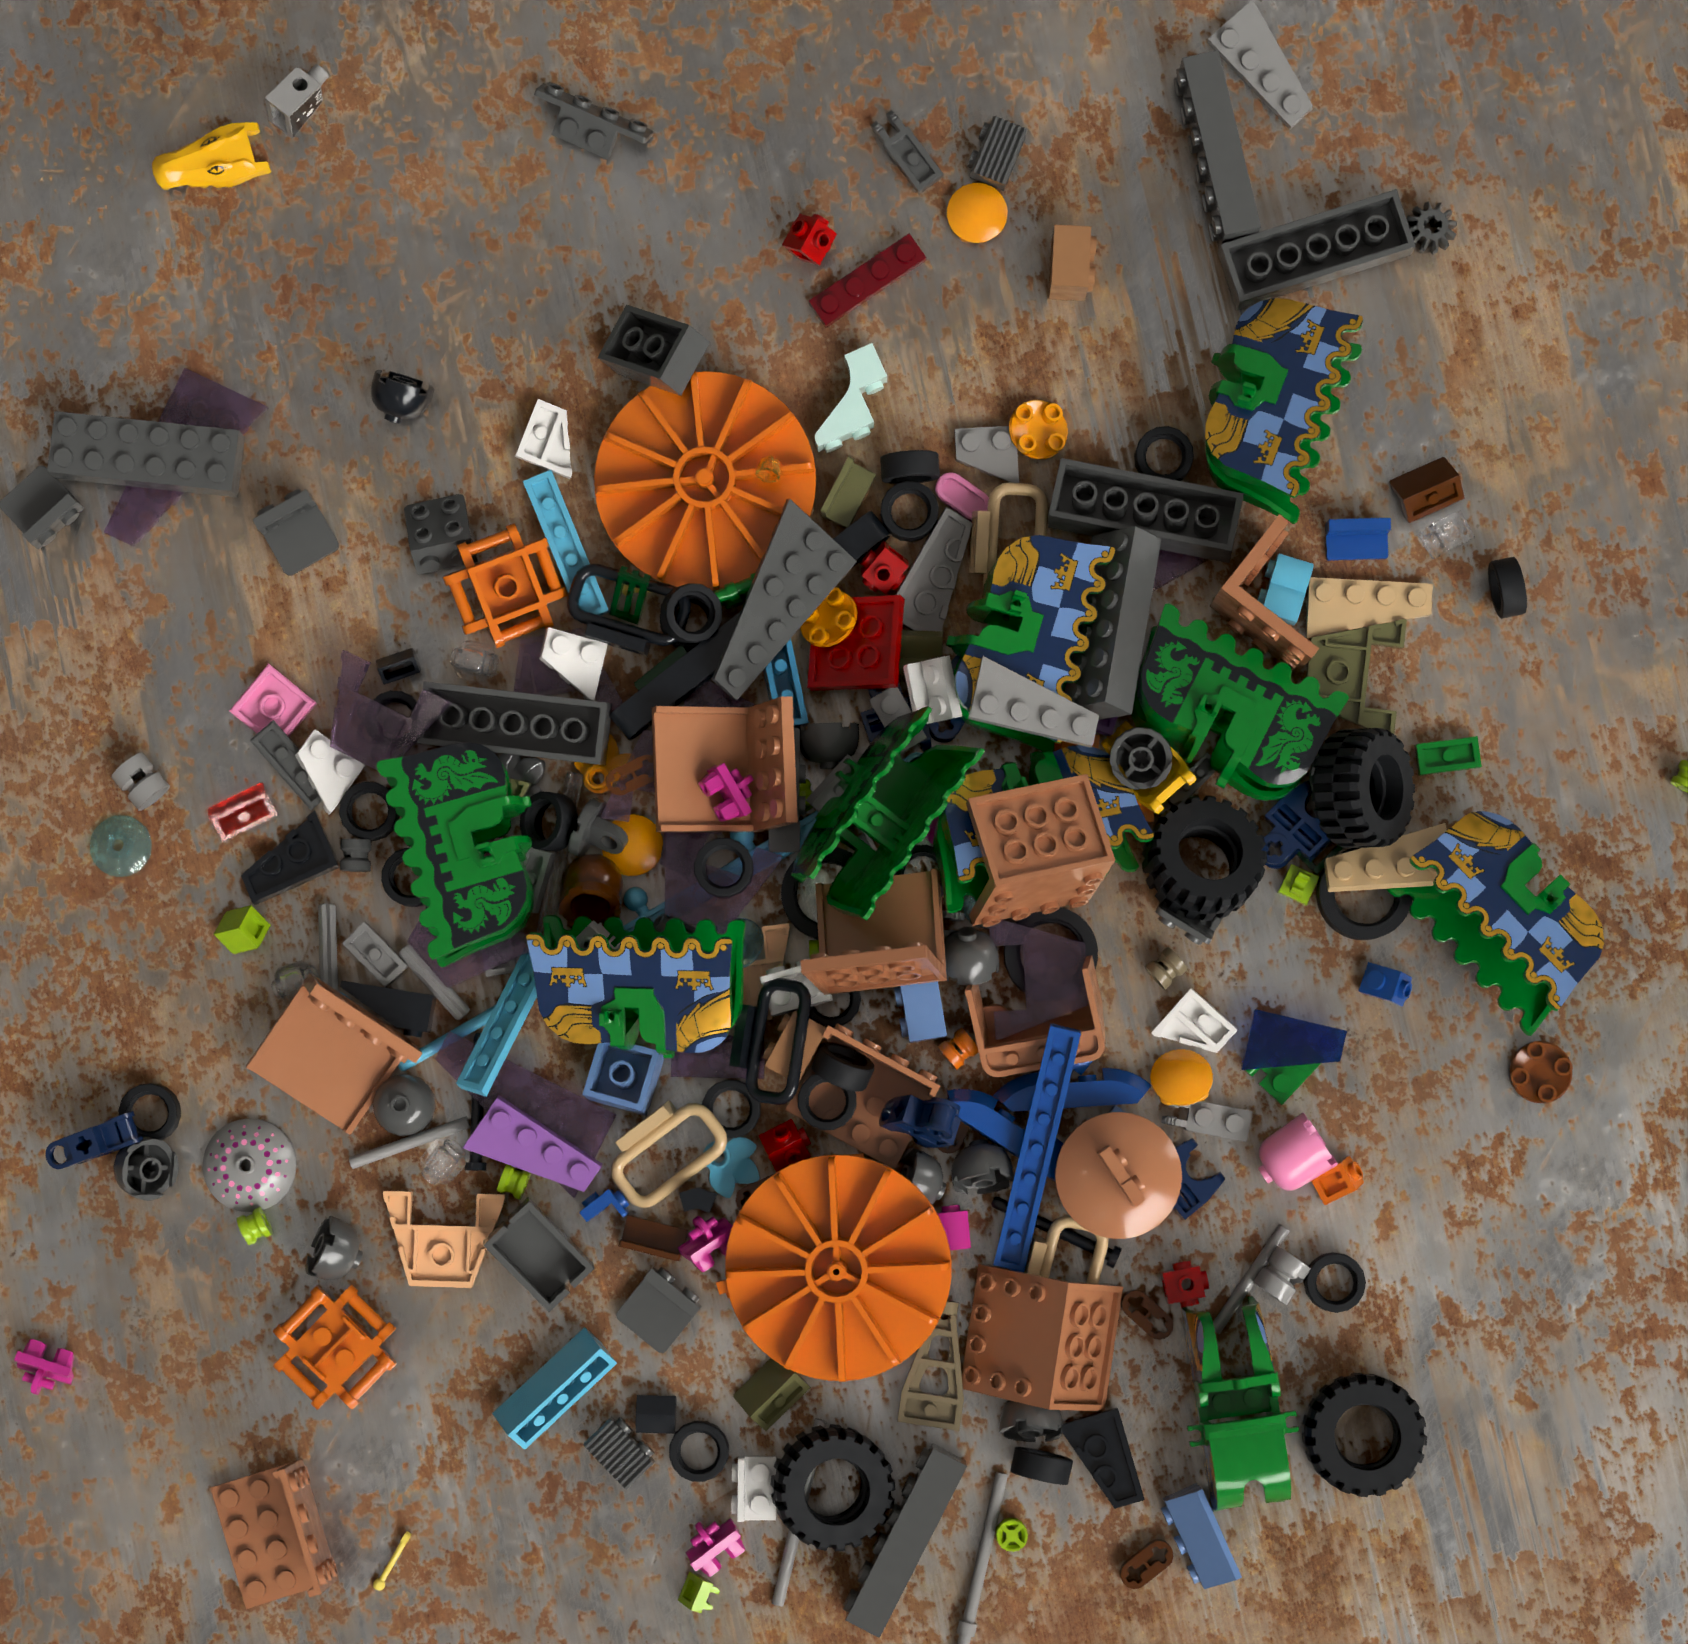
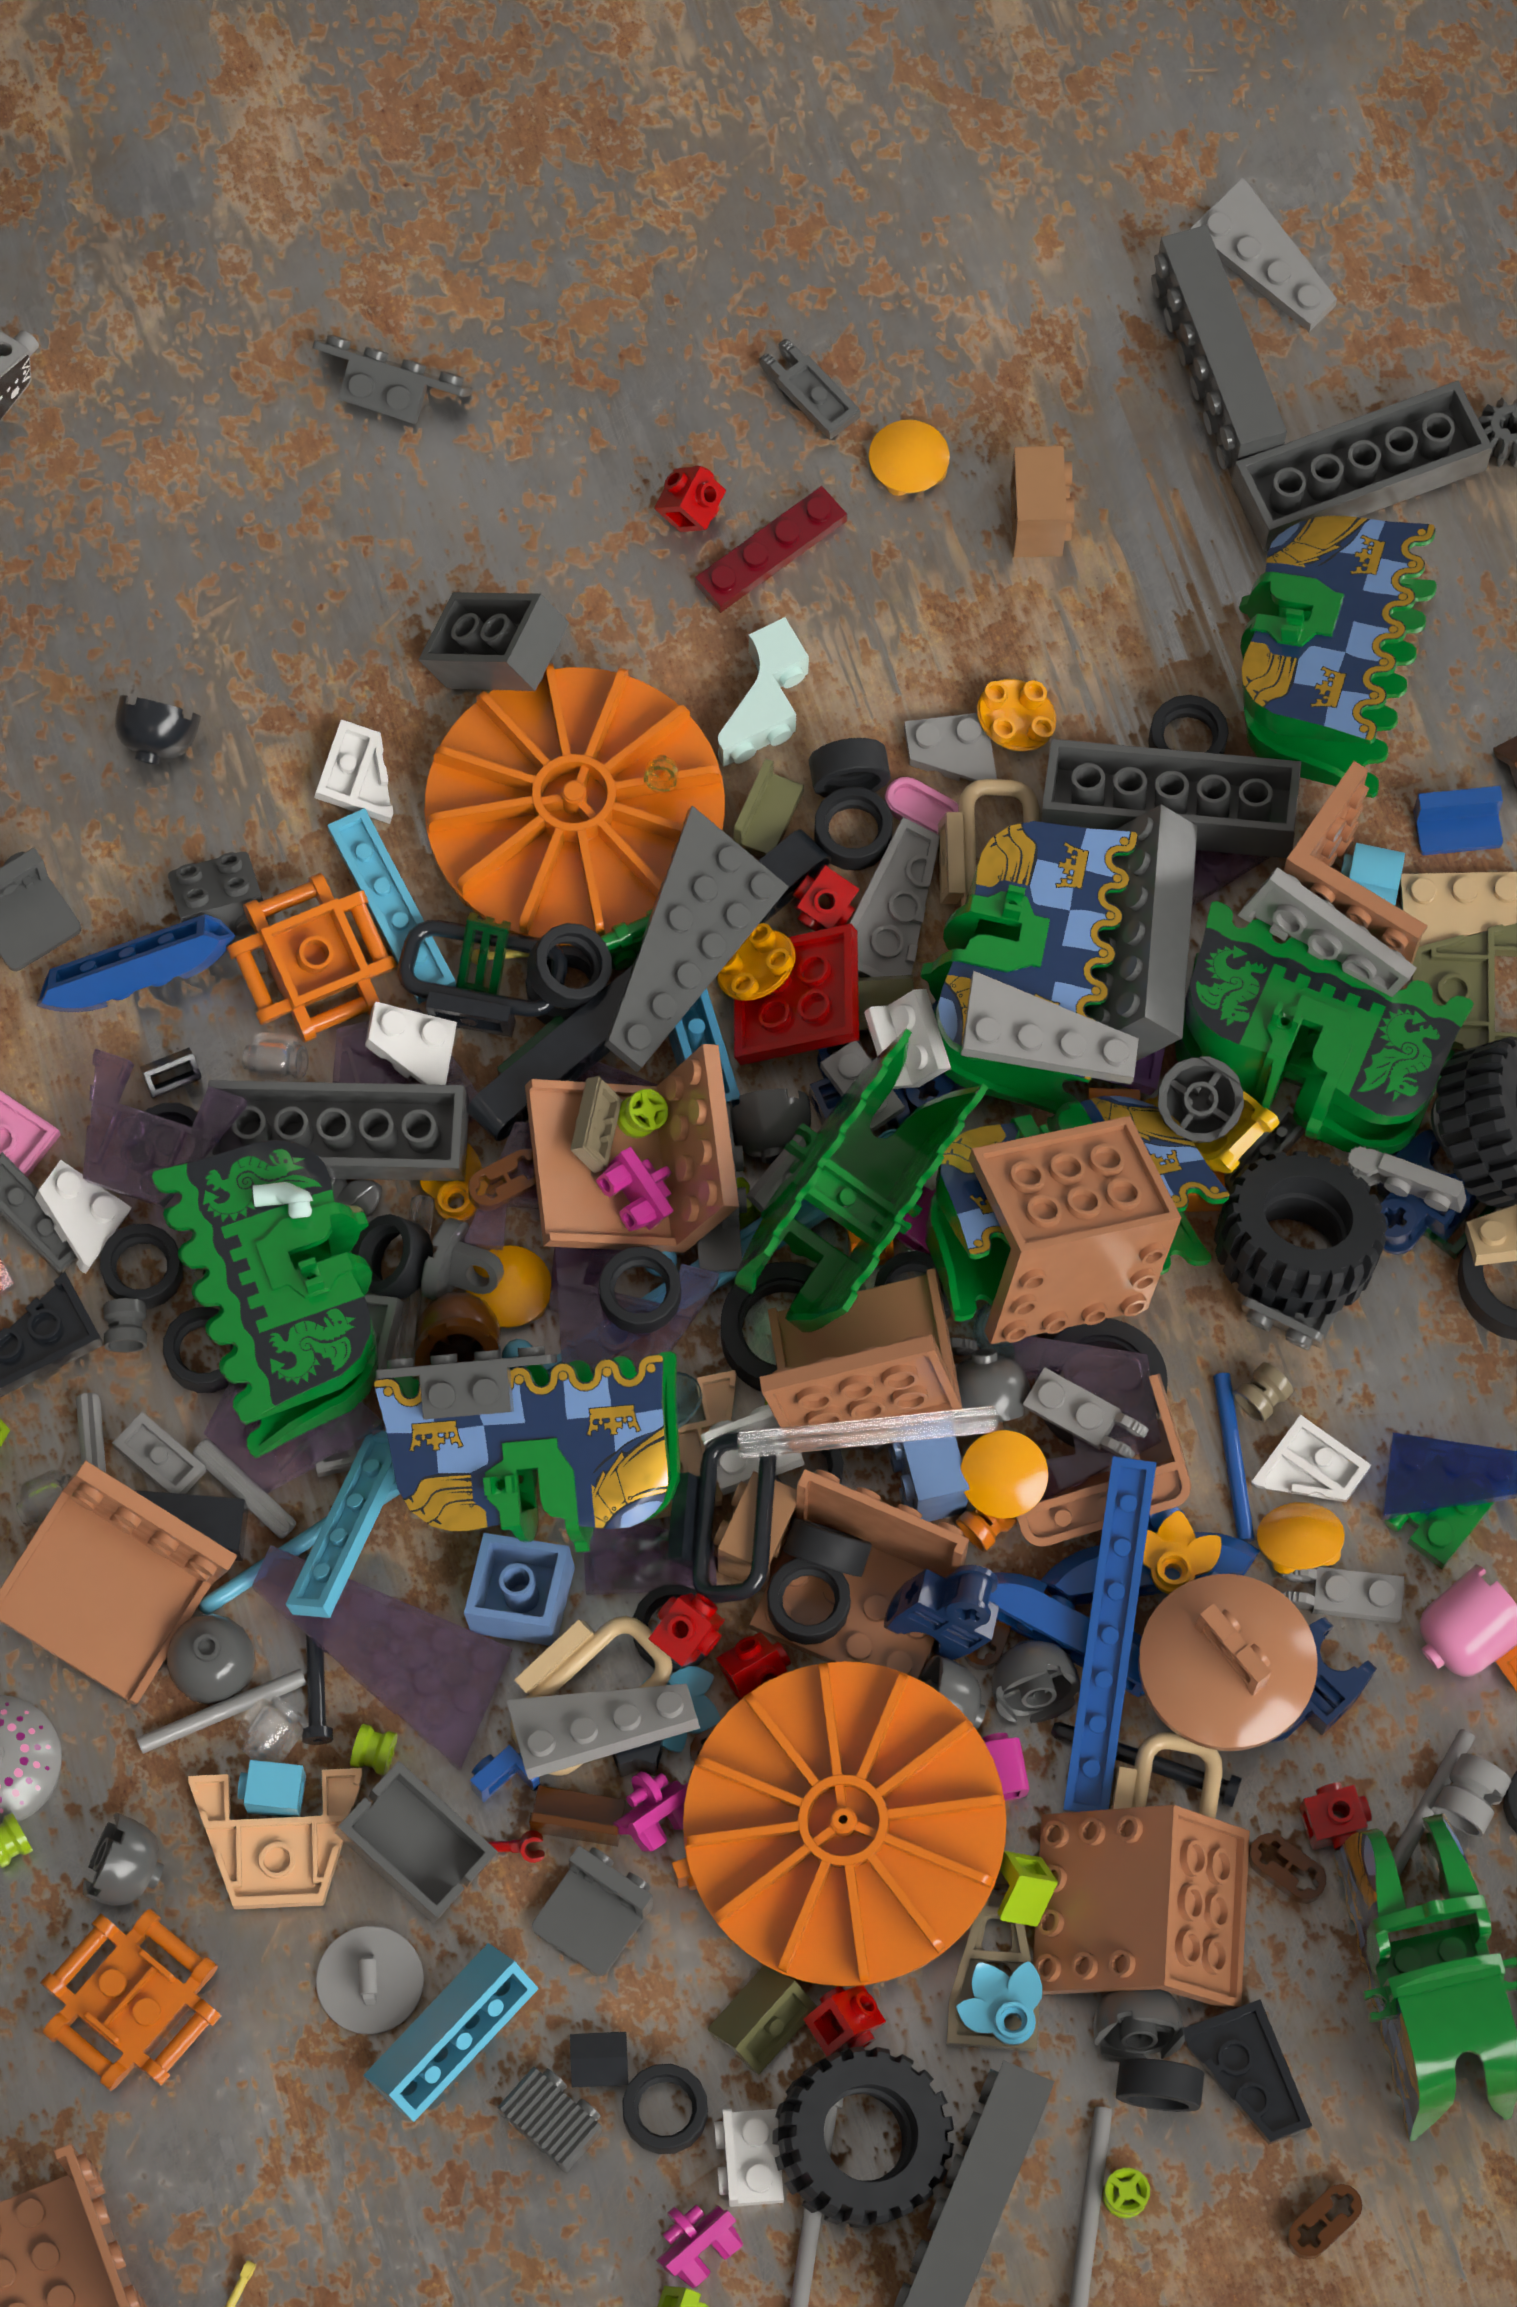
camera: 10 degrees left, 15 degrees down
medium lavender wing [463,1095,602,1192] -> none
dark grey brick [967,116,1028,191] -> none
medium blue slope [1161,1483,1242,1589] -> none
lime tile [1277,864,1319,906] -> none
none -> blue brick [37,914,235,1012]
none -> medium azure brick [238,1760,306,1817]
none -> light aqua arm [253,1182,313,1219]
none -> light grey shield [316,1926,424,2034]
none -> dark grey bracket [376,1346,557,1420]
none -> red hand [487,1830,545,1863]
none -> light grey wing [506,1684,700,1780]
none -> dark tan plate [570,1076,622,1173]
none -> lime wheel [617,1089,668,1138]
none -> red brick [648,1593,725,1666]
none -> clear axle [737,1406,999,1458]
none -> red brick [803,1986,886,2057]
none -> medium azure plate [956,1961,1043,2045]
none -> light orange dish [960,1430,1048,1519]
none -> lime panel [997,1851,1058,1927]
none -> light grey hinge [1023,1367,1149,1459]
none -> light orange plate [1143,1511,1222,1594]
none -> blue bar [1213,1373,1255,1543]
none -> light grey wing [1237,867,1417,997]
none -> light grey hinge [1347,1146,1467,1213]

